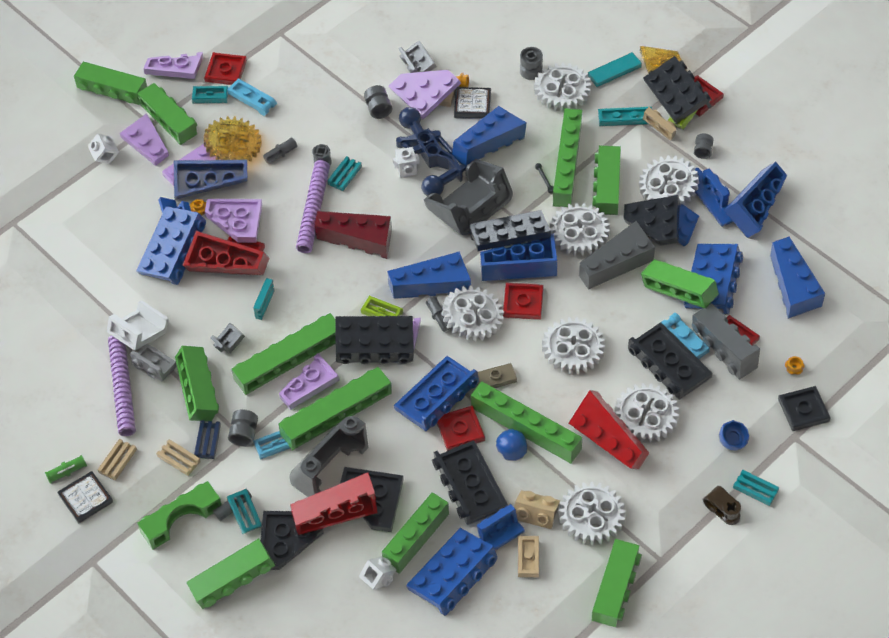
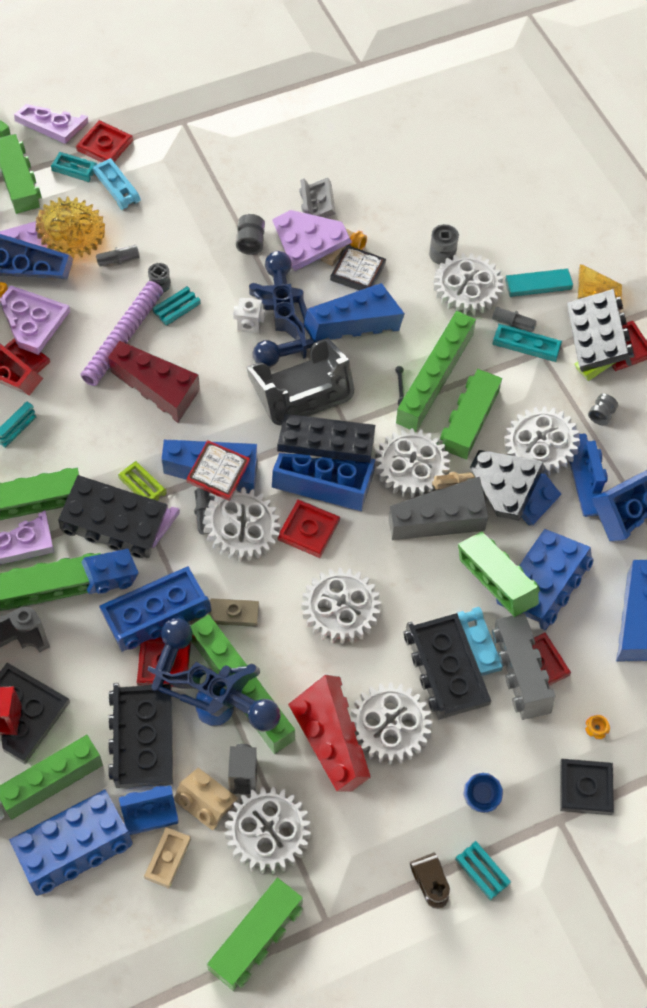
camera: 15 degrees right, 5 degrees up
tan plate [643,107,677,141] -> none
none -> blue bracket [81,549,139,594]
none -> dark blue piece [147,619,281,732]
none -> tile [186,440,250,501]
none -> dark grey brick [228,744,257,795]
none -> tan axle [432,472,475,490]
none -> dark grey axle [492,306,537,332]

